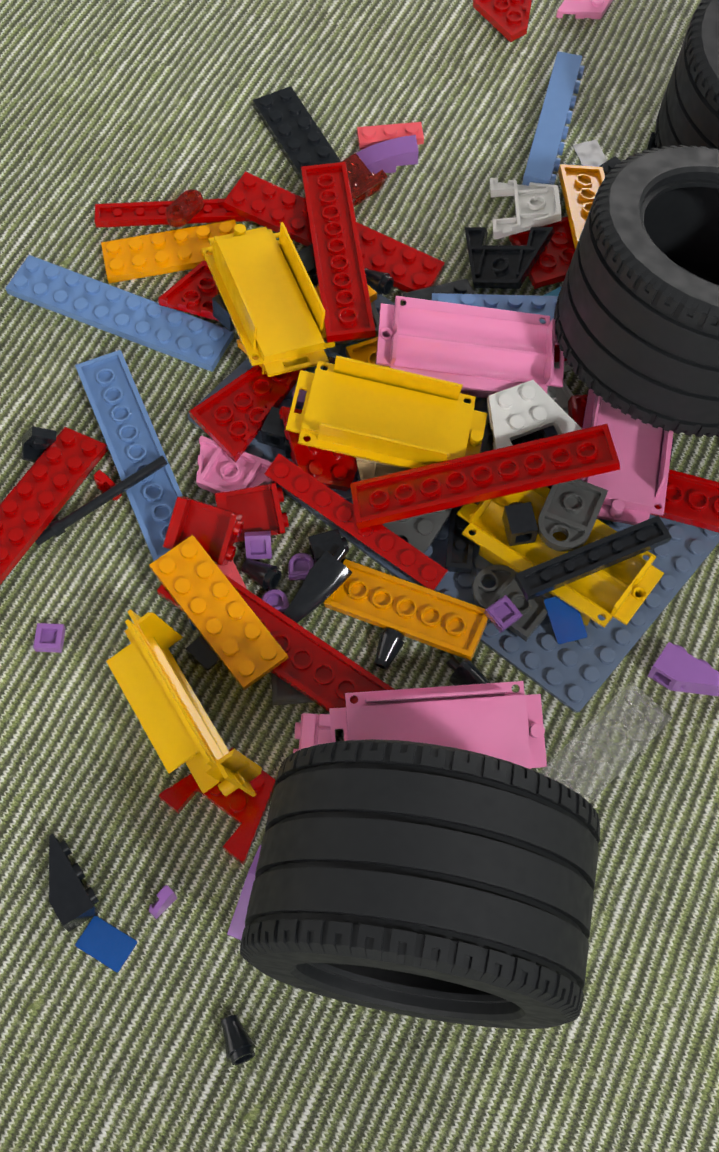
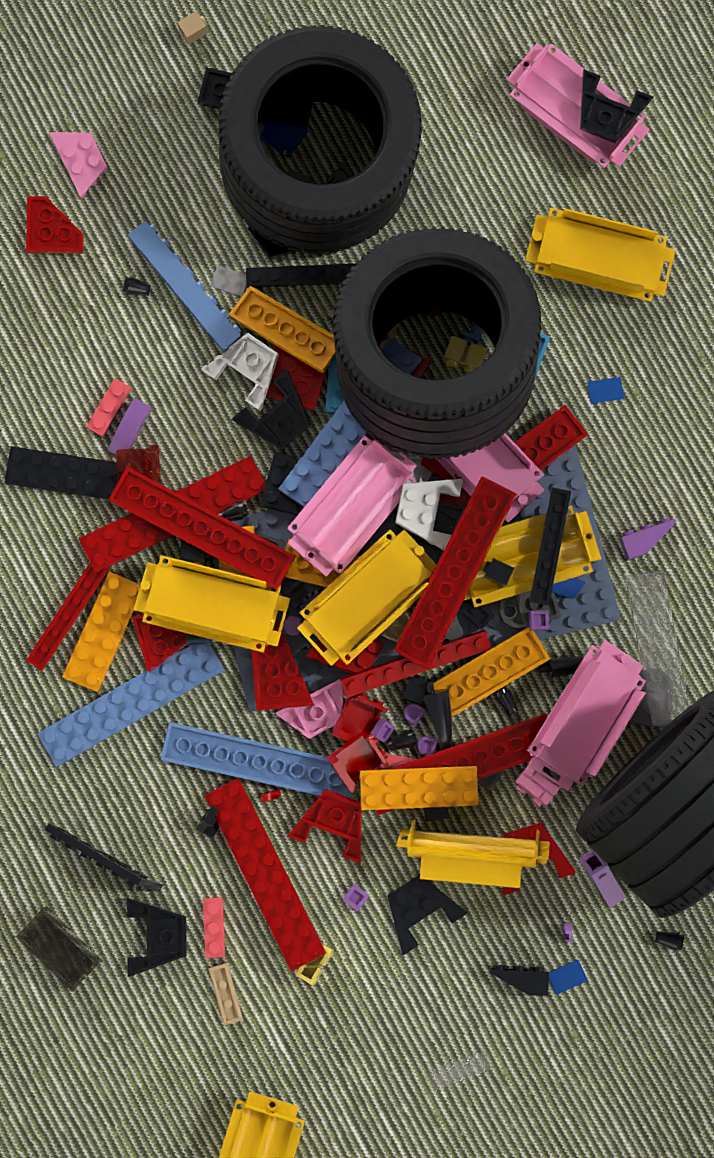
camera: 60 degrees left, 20 degrees up
black bar [35,455,168,546] -> none
clear red plate [165,190,204,227] -> none
dark grey plate [537,479,608,552] -> none
none -> black cone [122,276,151,296]
none -> red wing [287,789,362,863]
none -> black wing [387,874,468,955]

